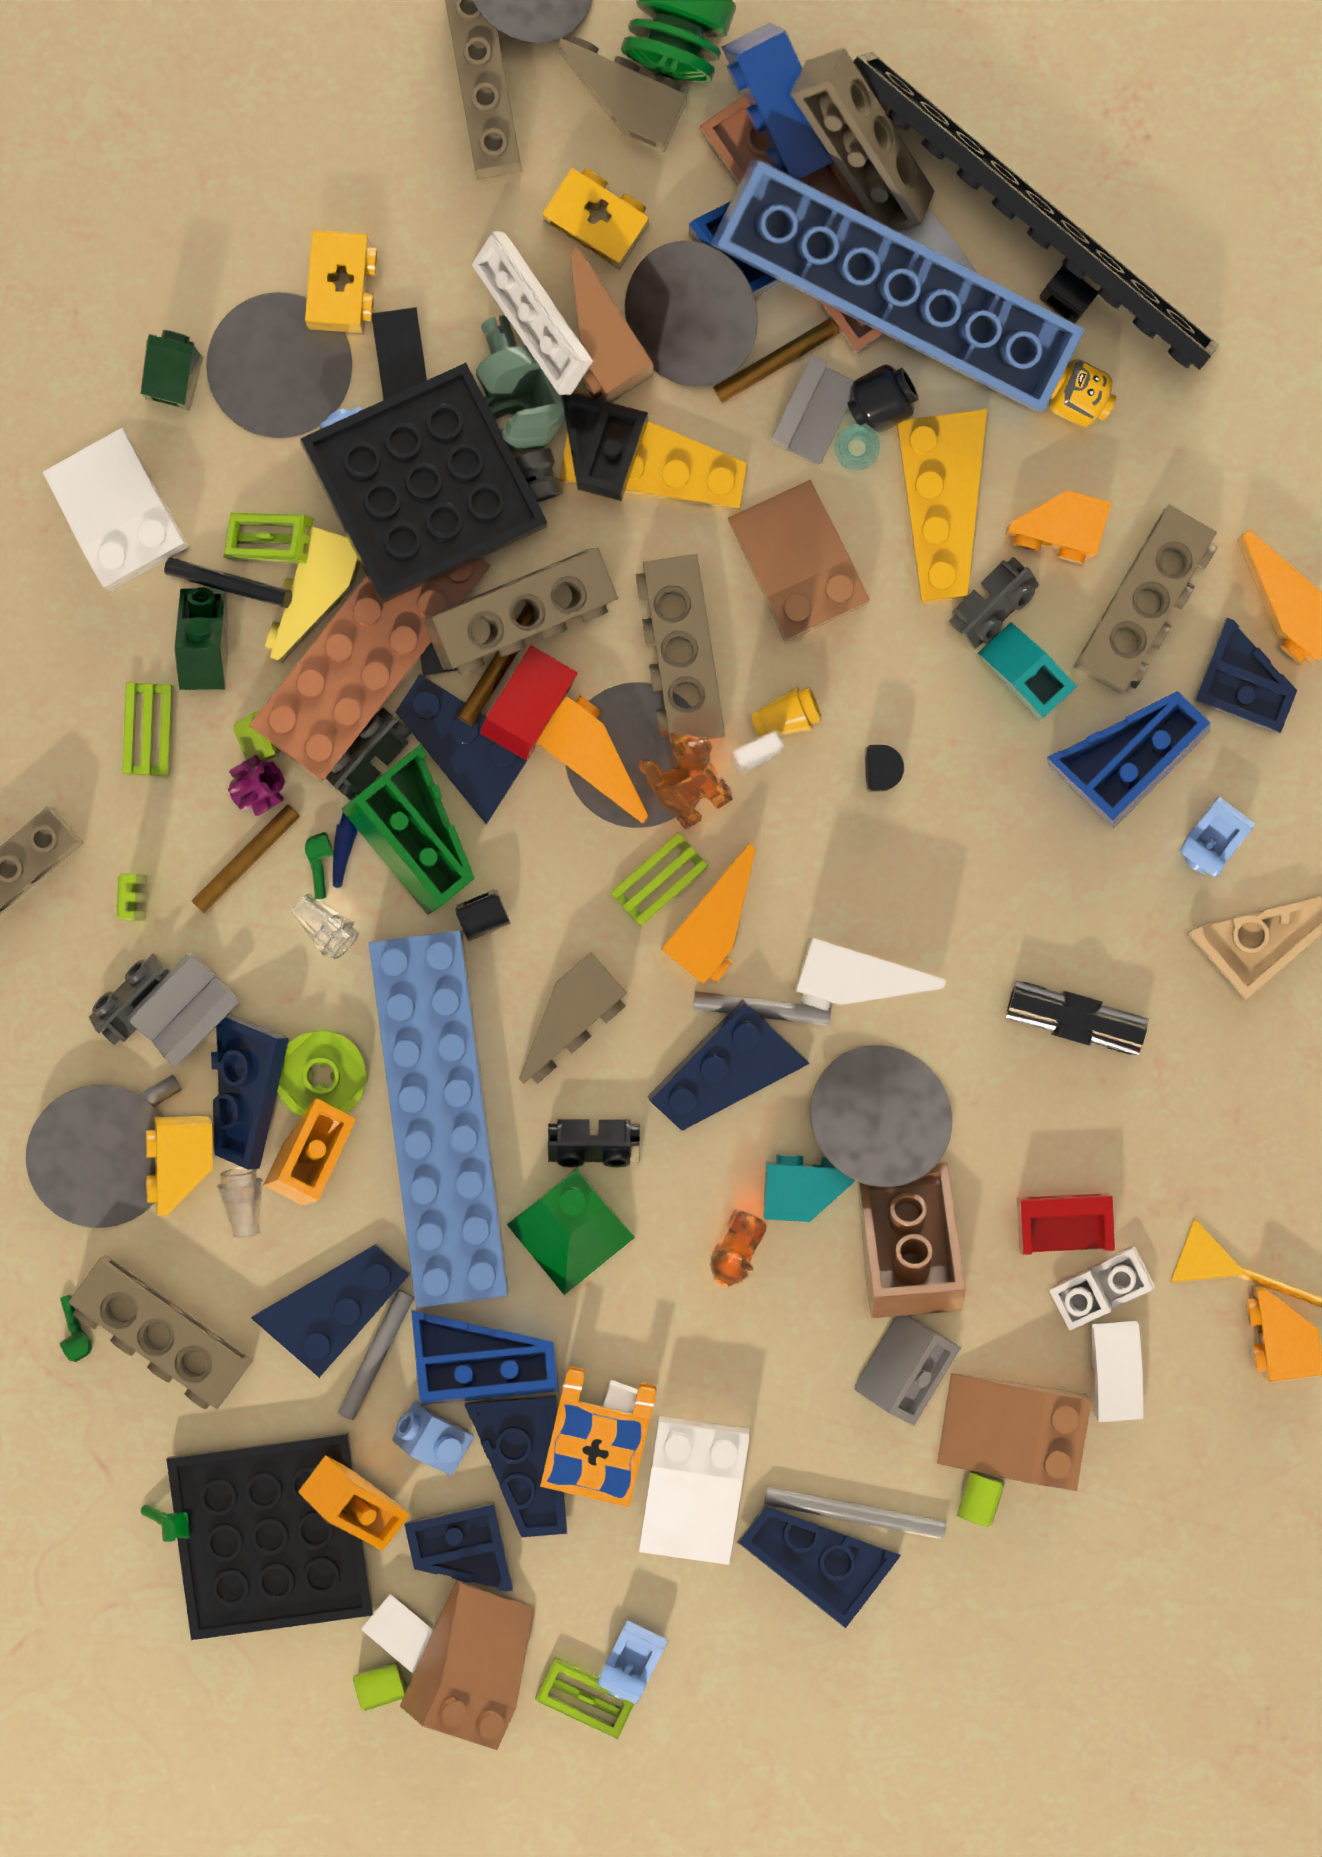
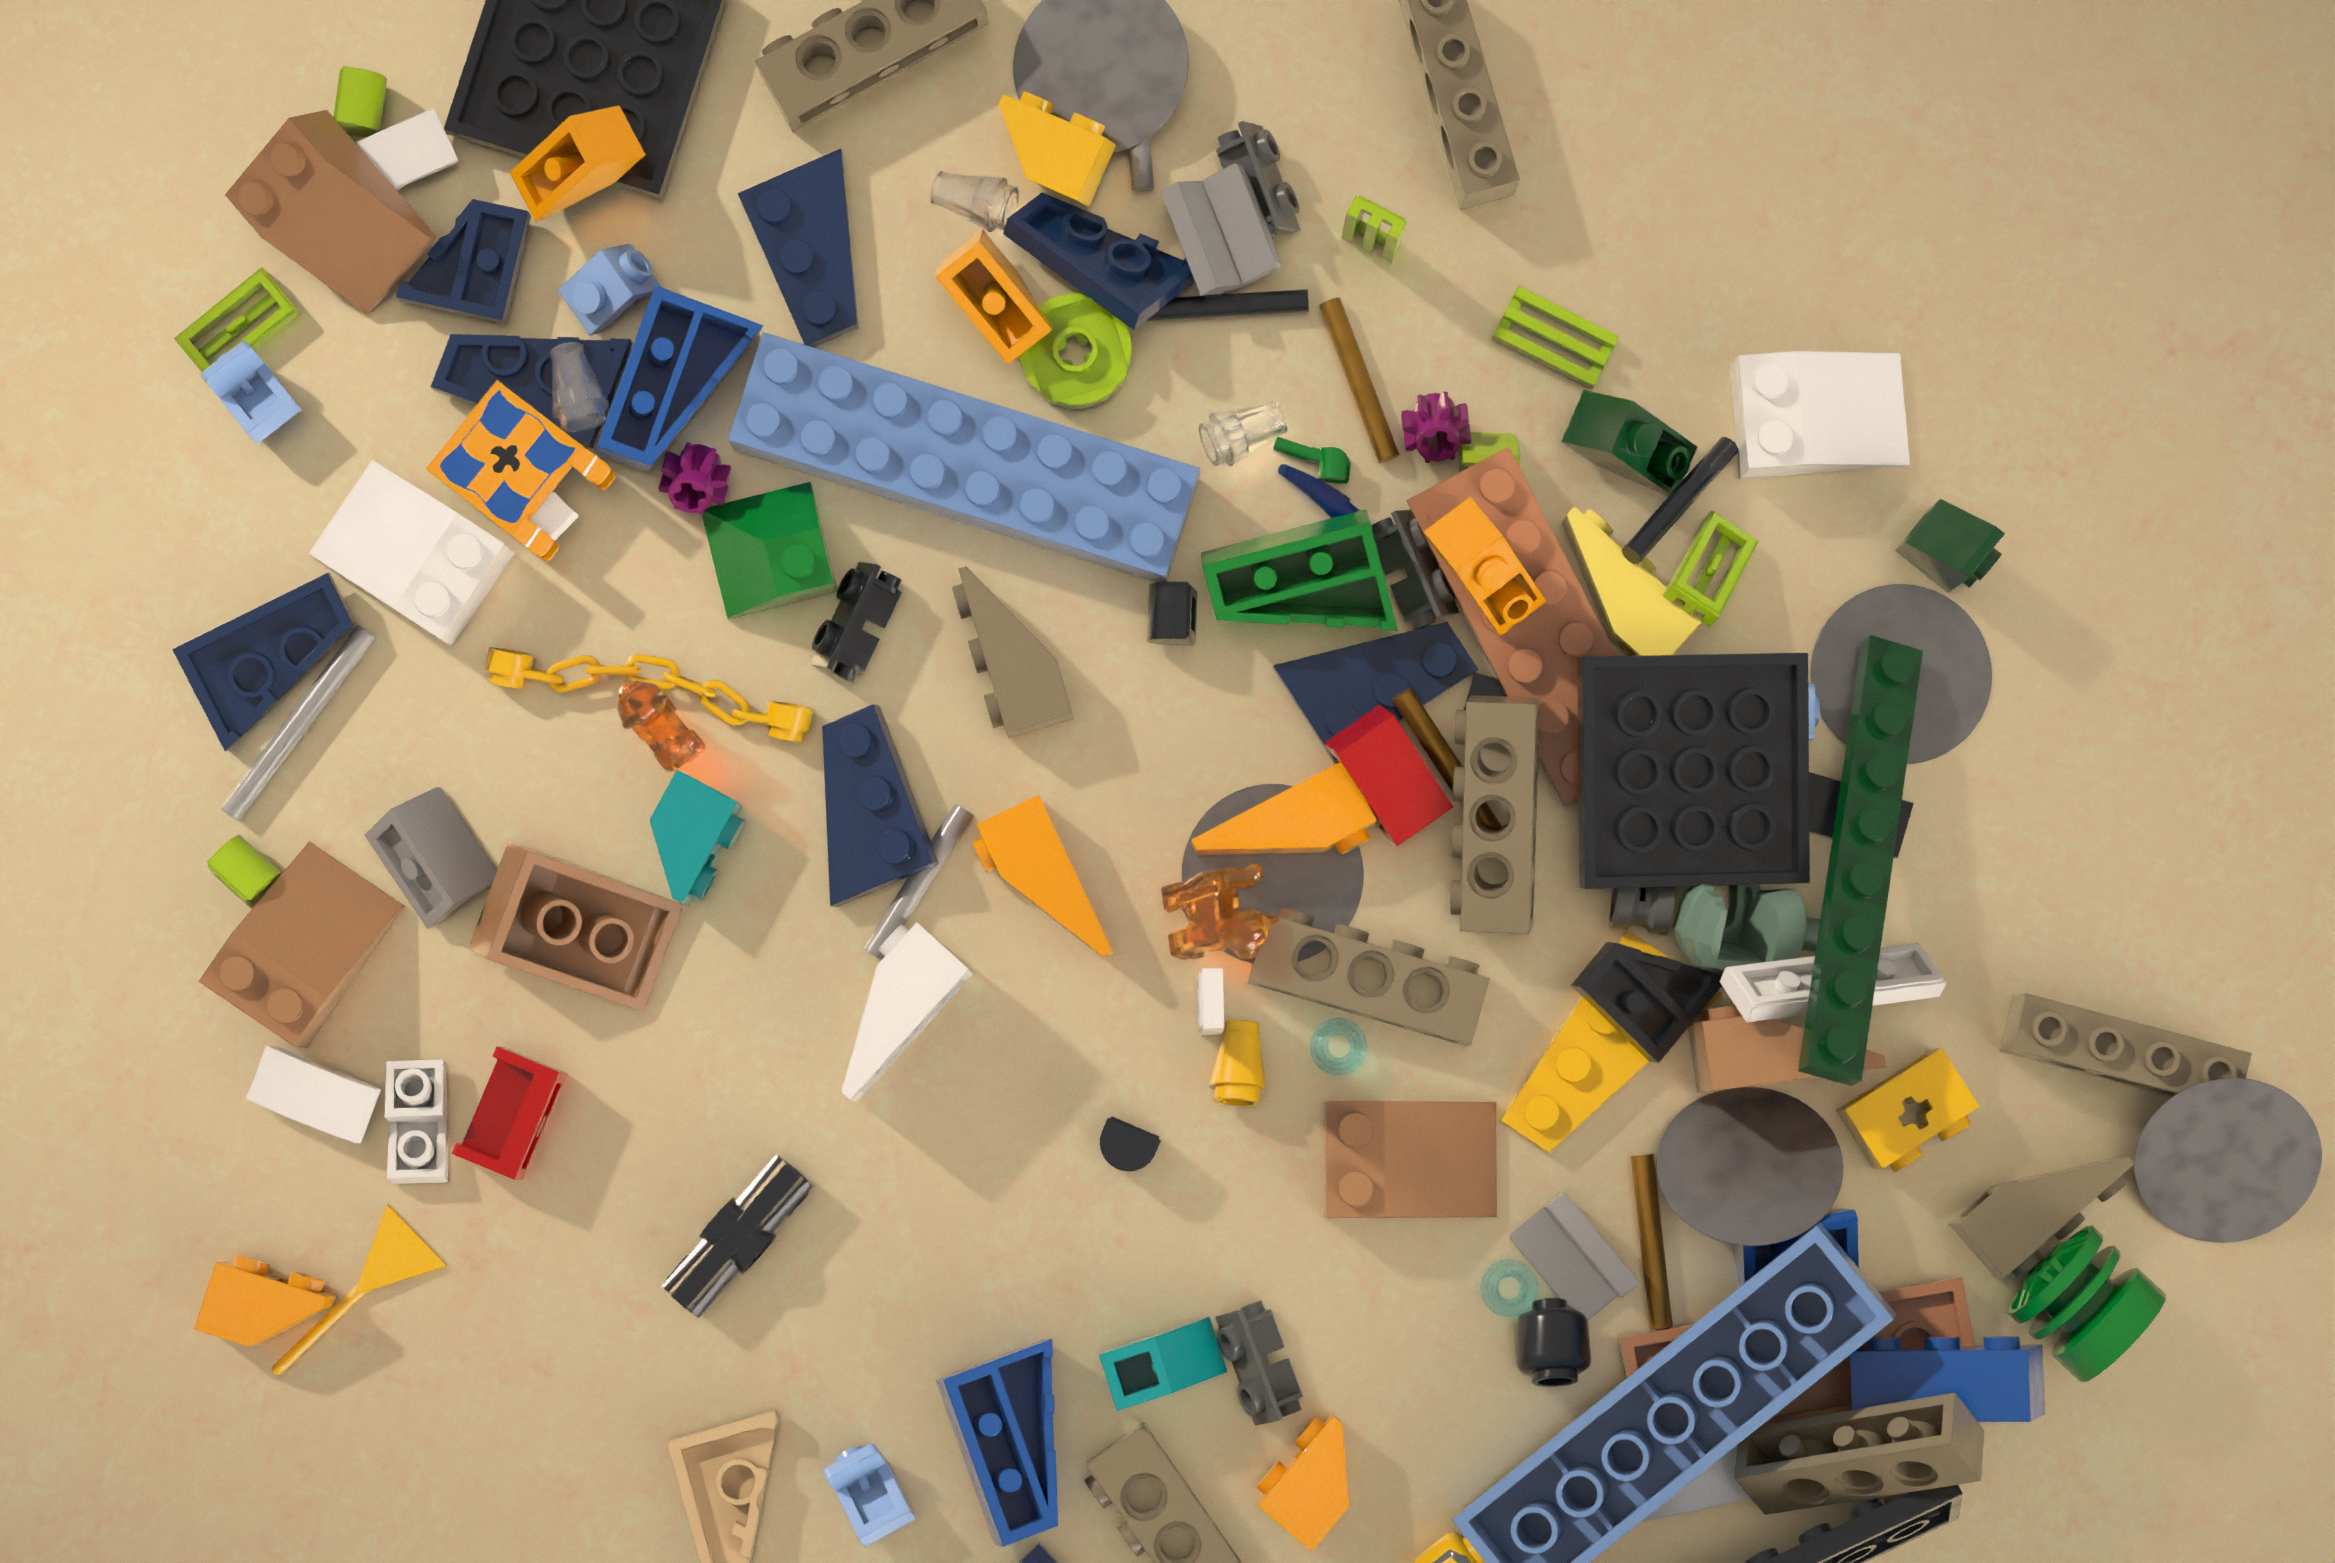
camera: 110 degrees right, 5 degrees down
yellow brick [305,230,377,333] -> none
light grey bar [338,1289,414,1420] -> none
lime tile [610,832,709,927] -> none
flat silver sticker [810,1045,952,1187] -> none
yellow wing [897,408,988,603] -> none
none -> yellow piece [485,647,814,742]
none -> clear cone [550,342,609,432]
none -> magenta gear [658,442,732,515]
none -> black bar [1145,289,1309,322]
none -> clear light blue plate [1310,1018,1367,1075]
none -> light orange slope [1424,497,1546,636]
none -> dark green plate [1798,635,1923,1086]

